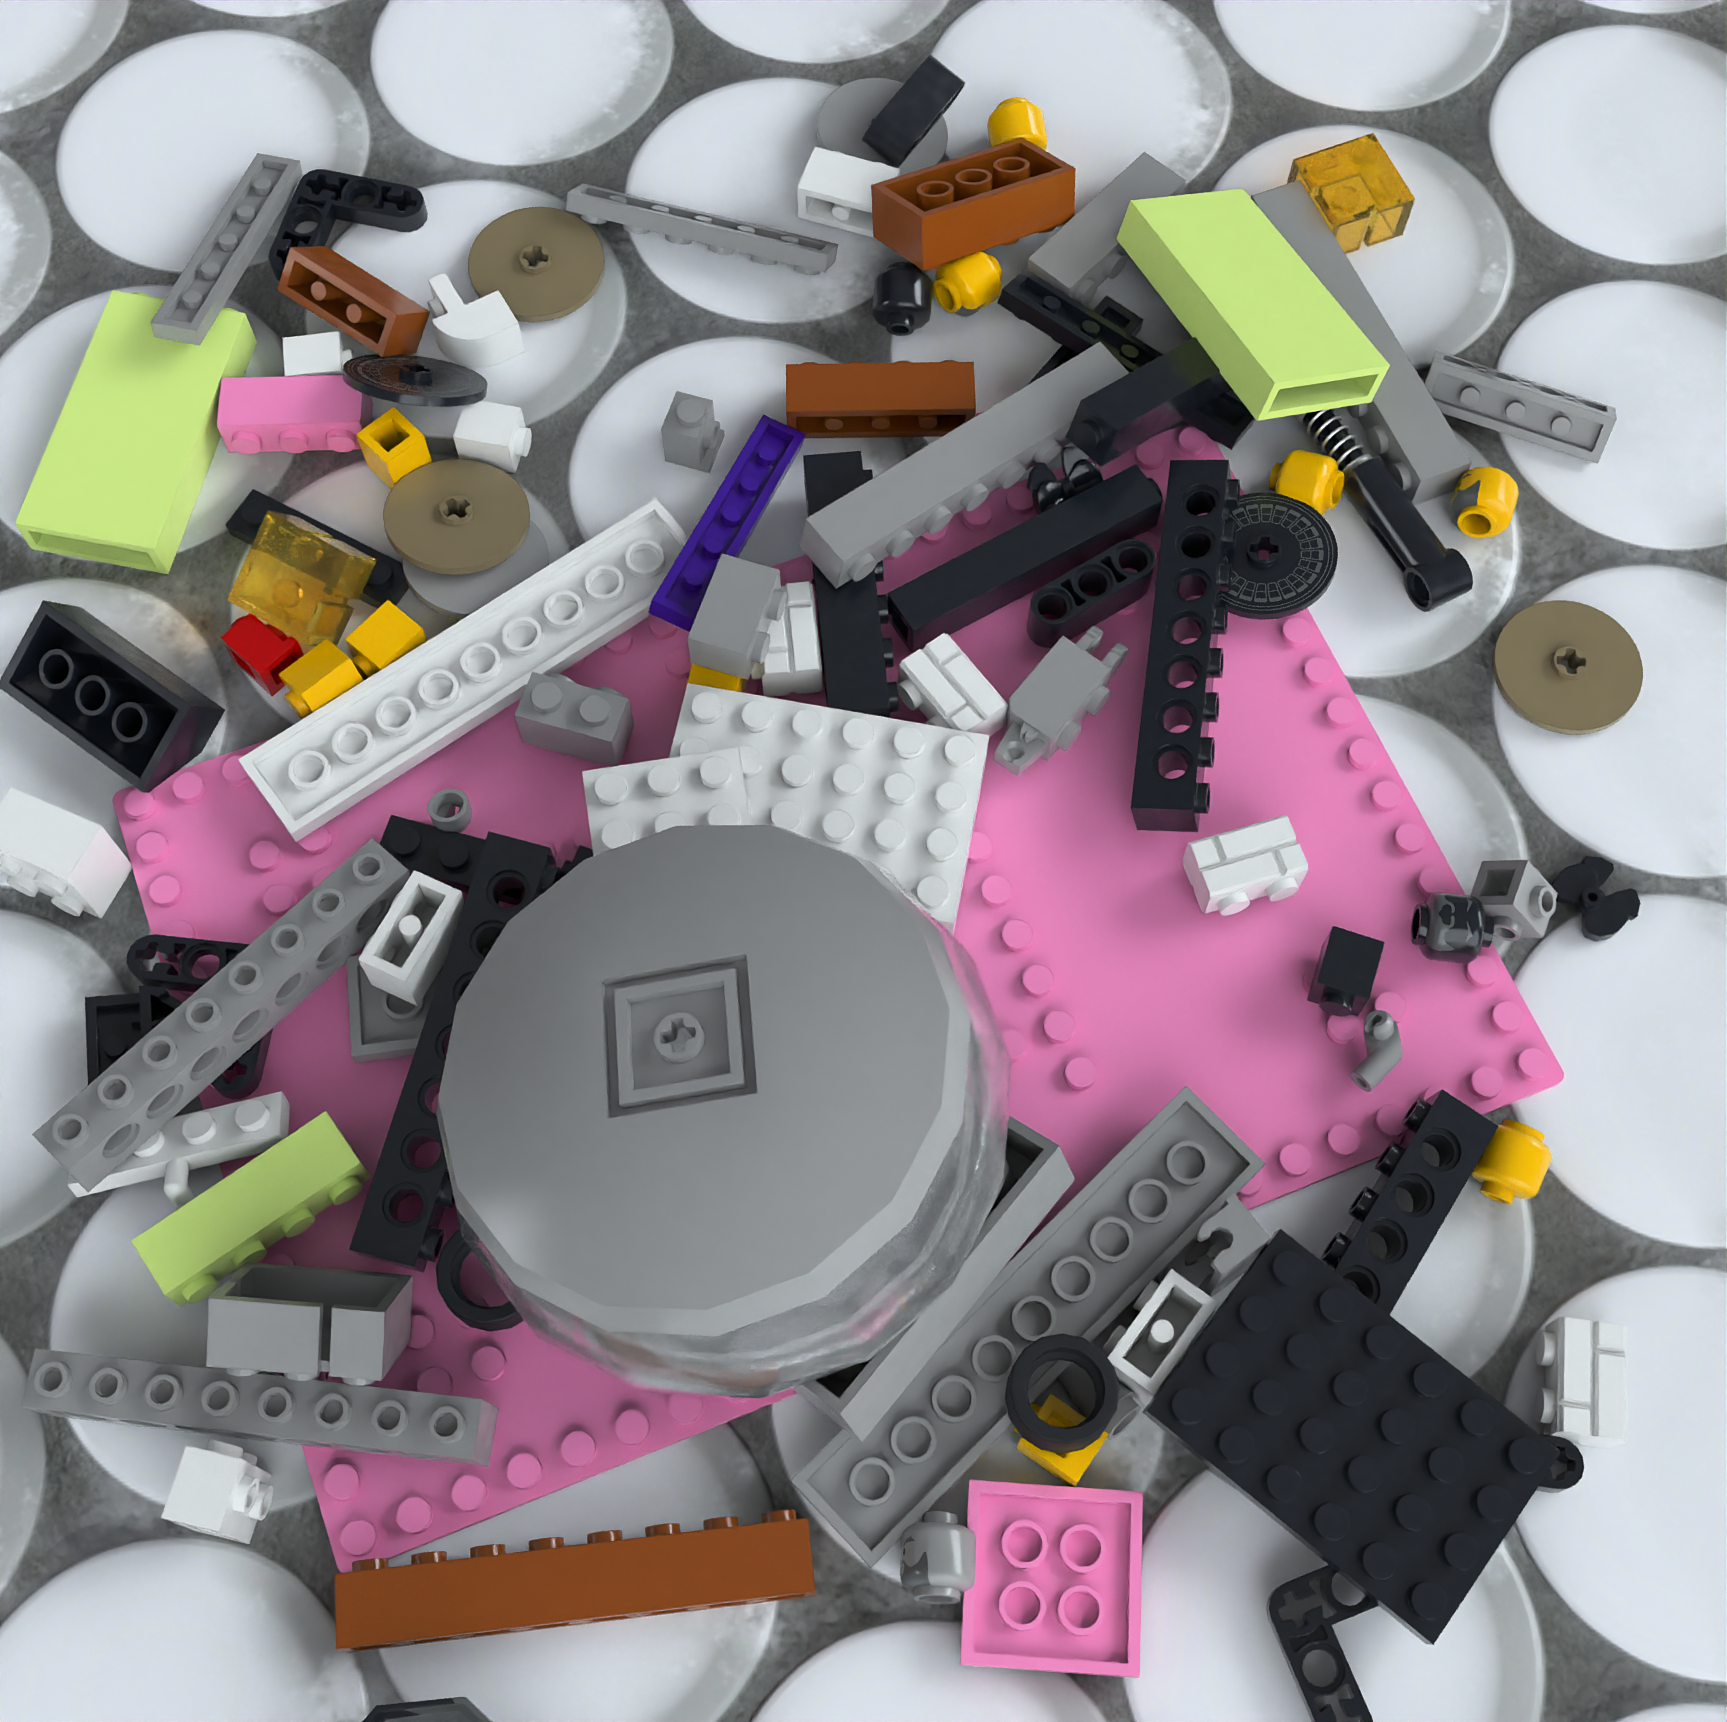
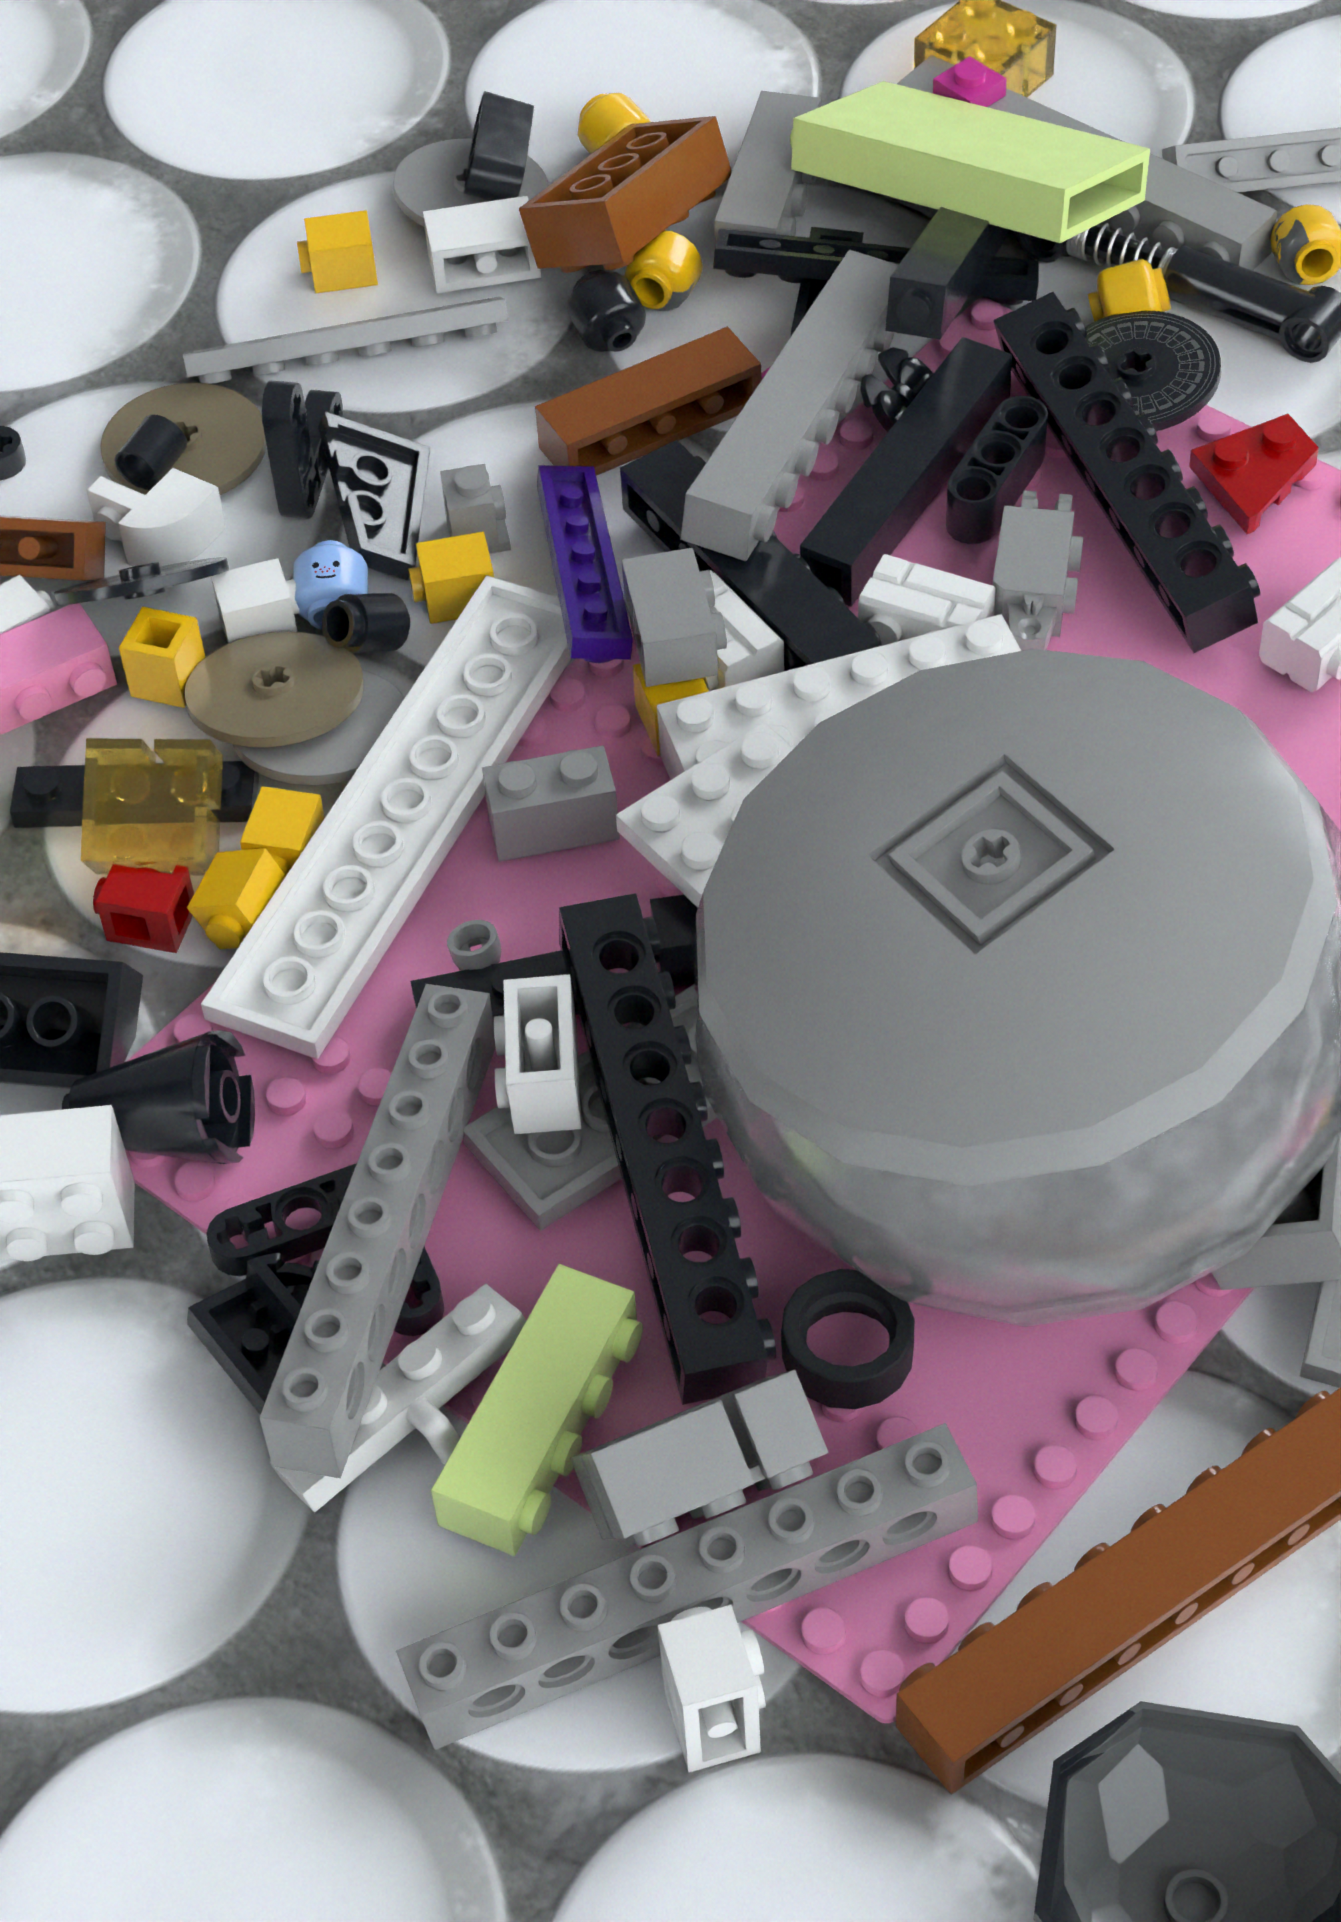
camera: 25 degrees left, 15 degrees down
none -> black cone [62,1030,255,1164]
none -> black beam [114,414,187,490]
none -> black beam [262,380,343,519]
none -> light blue head [293,540,368,630]
none -> yellow brick [297,210,378,294]
none -> wing [318,412,431,581]
none -> black brick [322,593,410,653]
none -> yellow brick [408,531,494,624]
none -> dark pink plate [933,56,1007,107]
none -> red wing [1189,414,1319,534]

